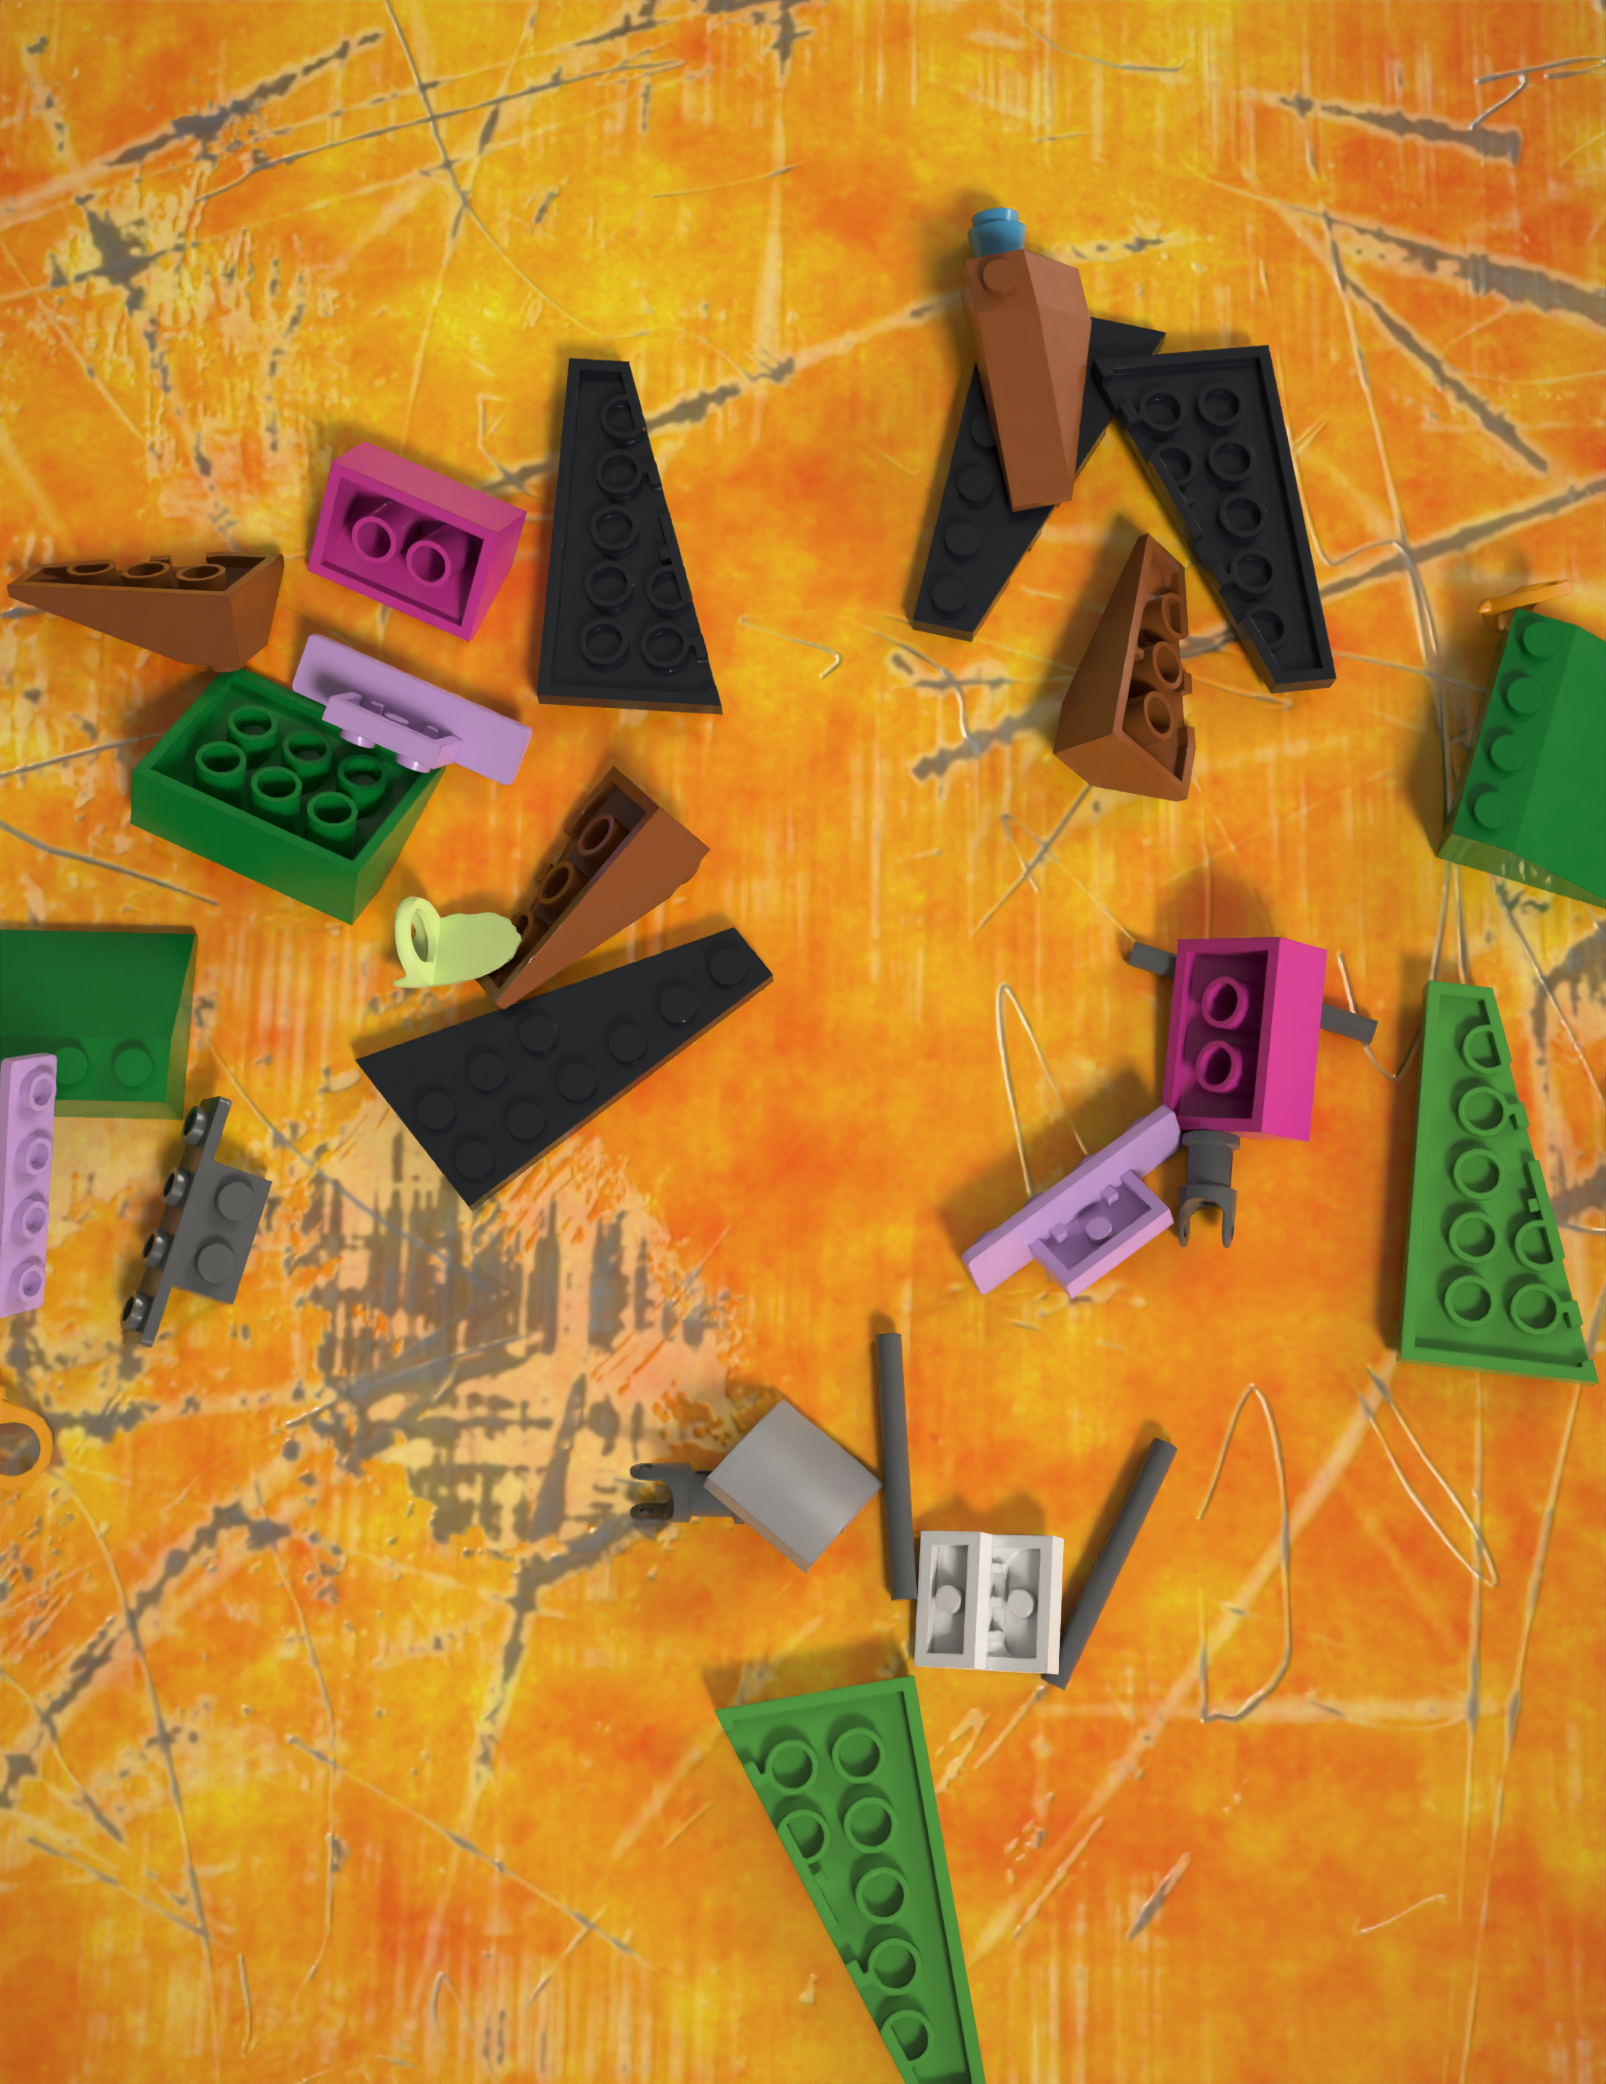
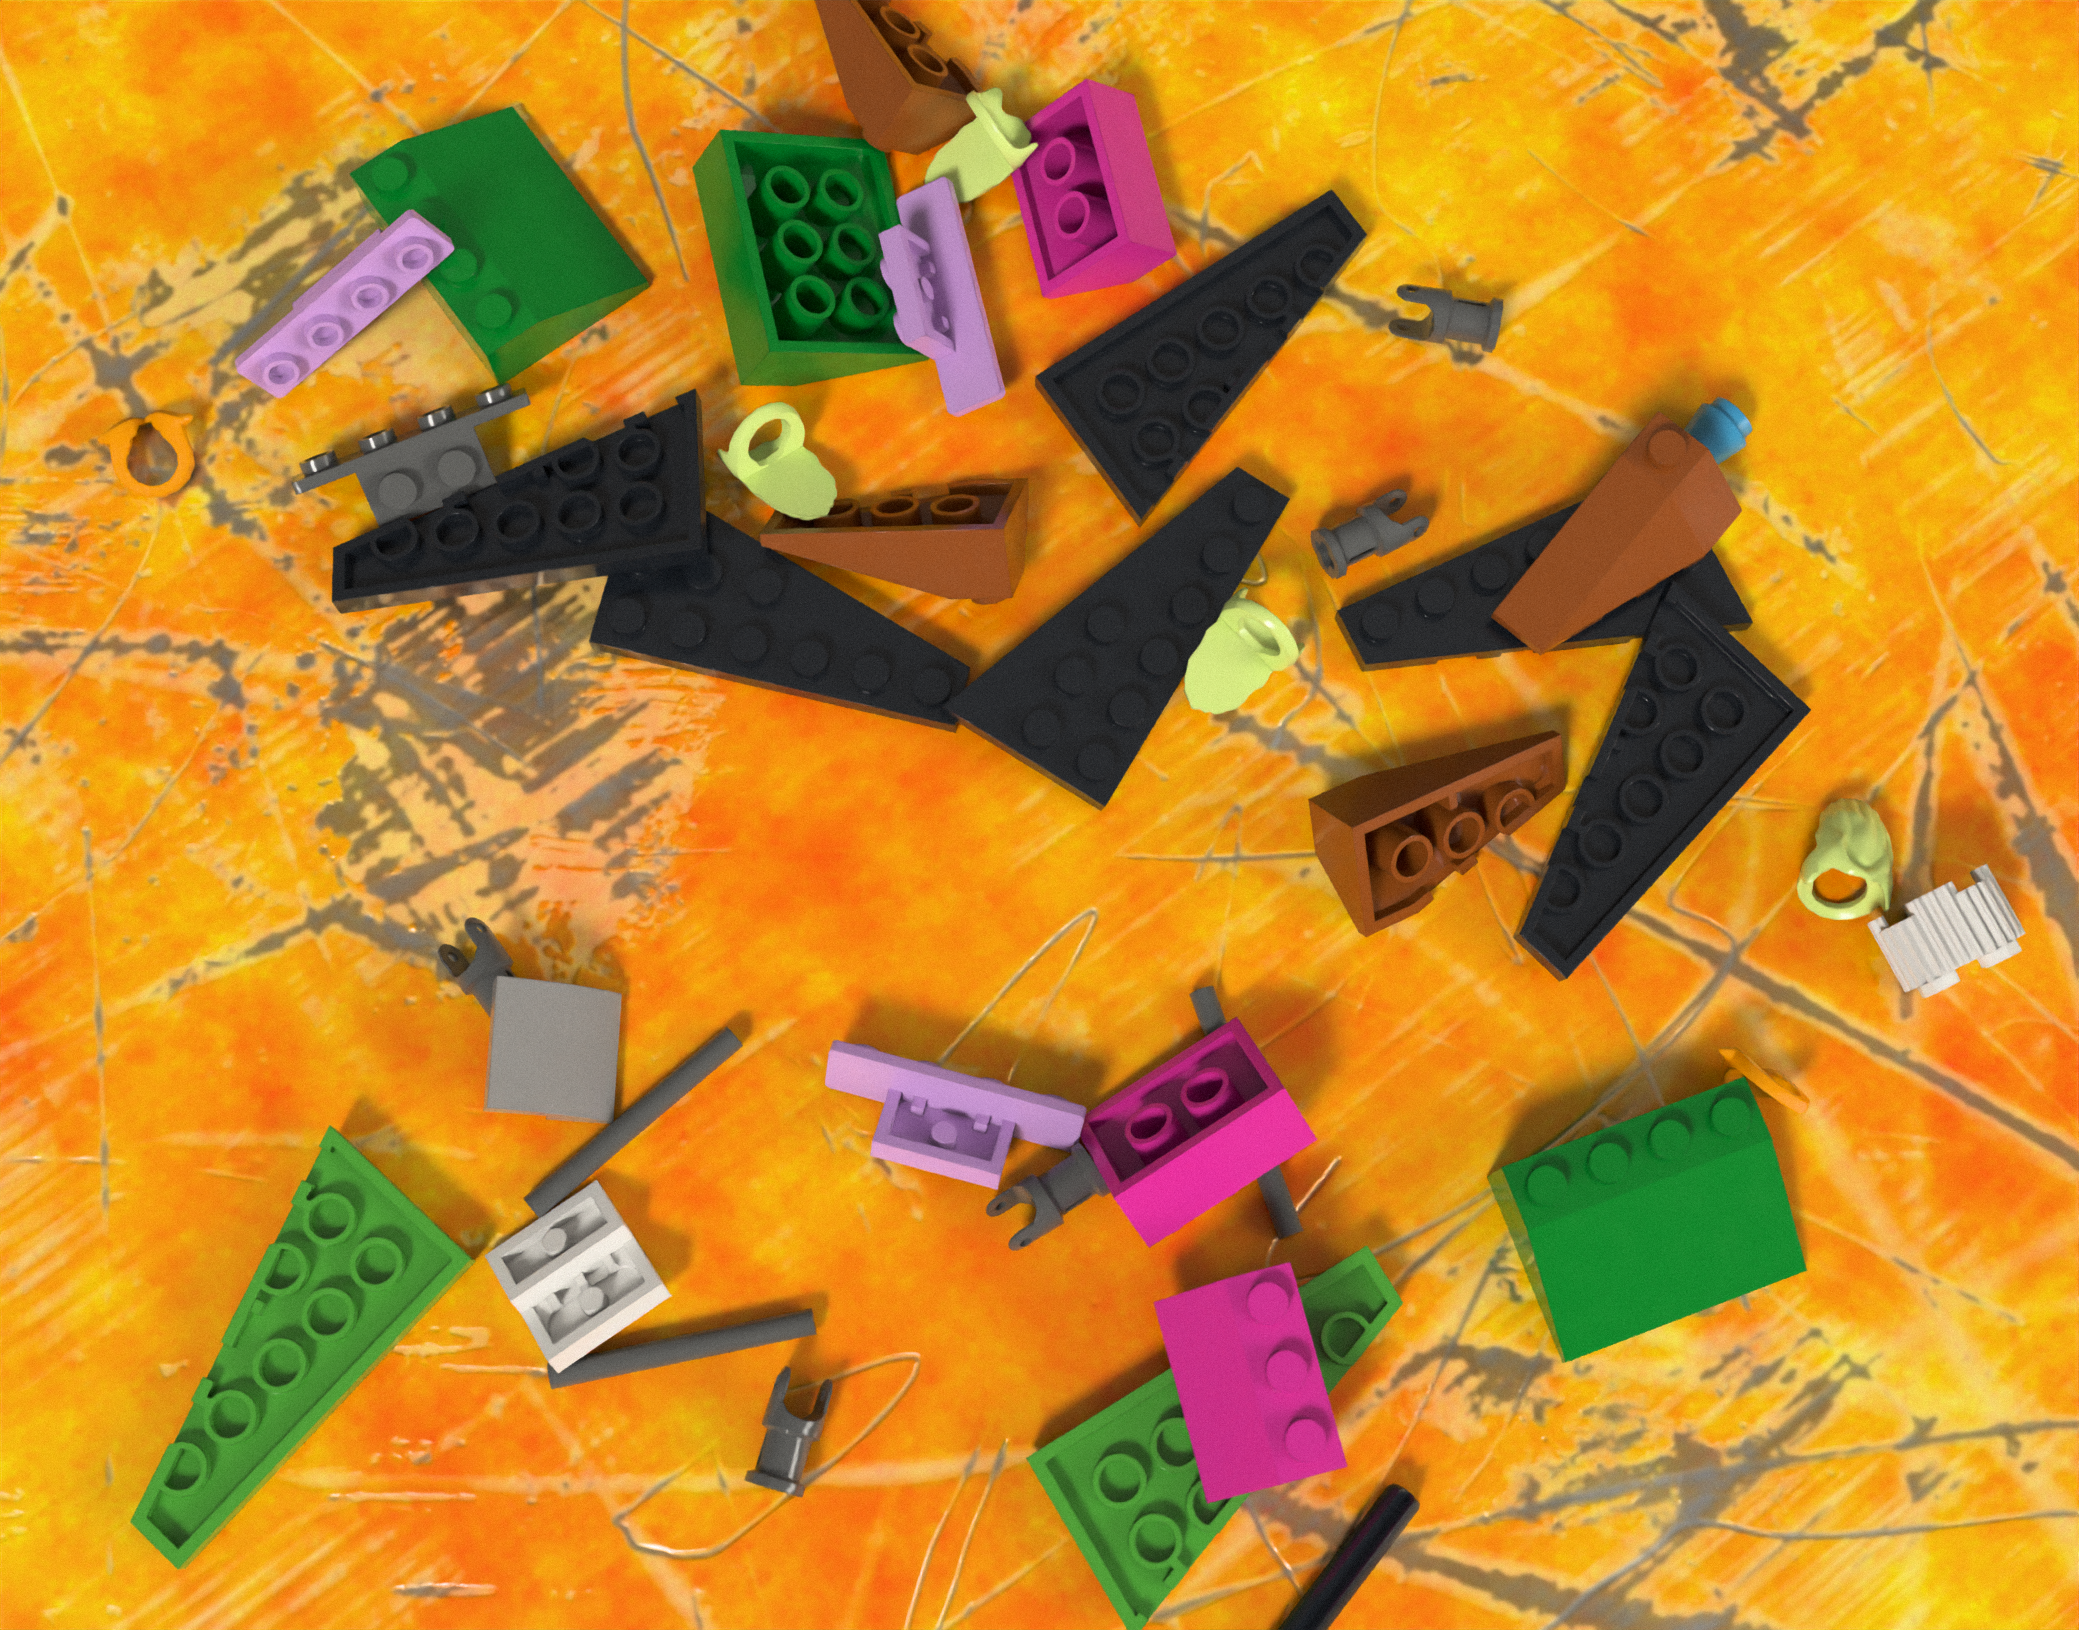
camera: 45 degrees right, 0 degrees up
none -> black wing [332,388,708,614]
none -> dark grey piece [744,1366,833,1498]
none -> yellowish green piece [925,87,1038,204]
none -> black wing [940,467,1290,811]
none -> dark pink slope [1154,1262,1348,1503]
none -> yellowish green piece [1184,587,1305,714]
none -> dark grey piece [1310,489,1430,579]
none -> dark grey piece [1388,284,1503,353]
none -> yellowish green piece [1797,798,1894,920]
none -> white brick [1867,864,2026,998]

